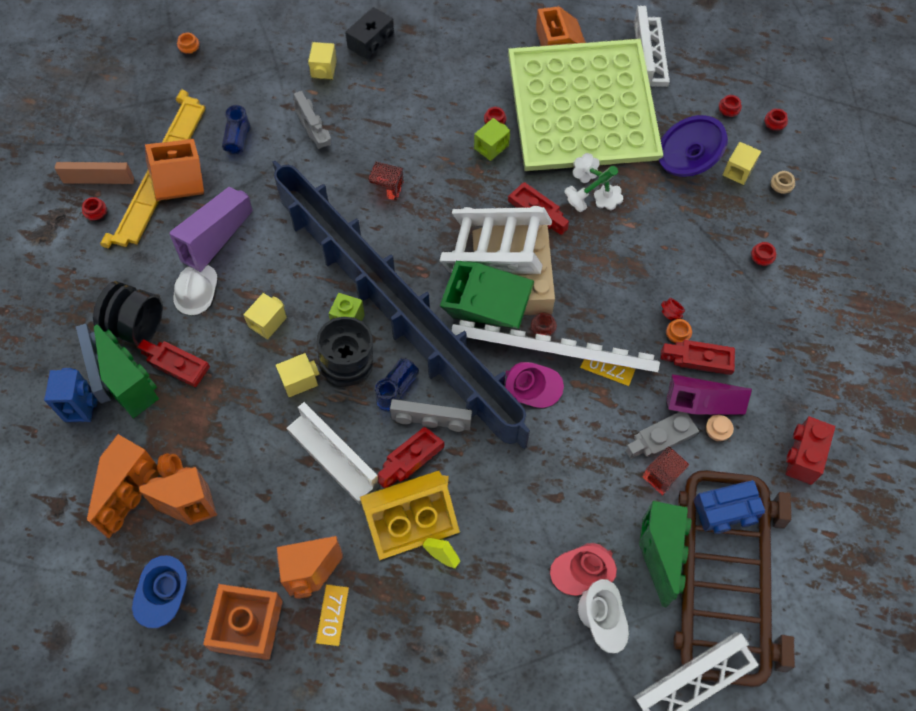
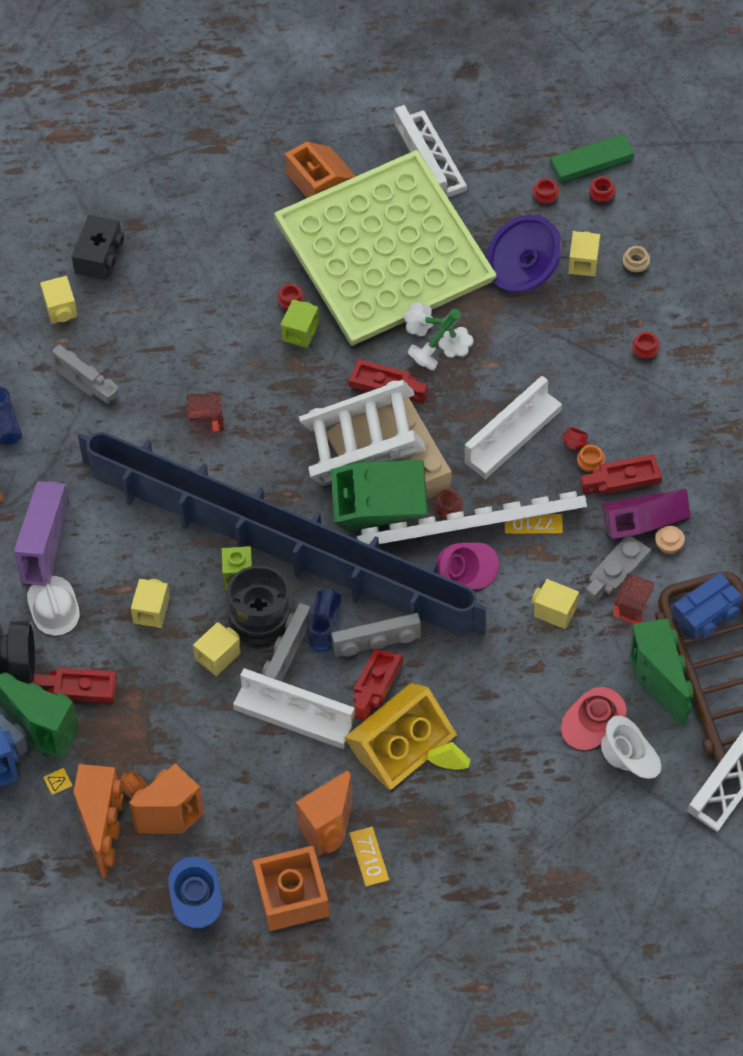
camera: 20 degrees left, 5 degrees down
none -> yellow sticker [43,768,72,795]
none -> light grey plate [262,603,312,682]
none -> white fence [465,376,562,479]
none -> light yellow brick [531,579,579,629]
none -> green tile [550,134,634,183]

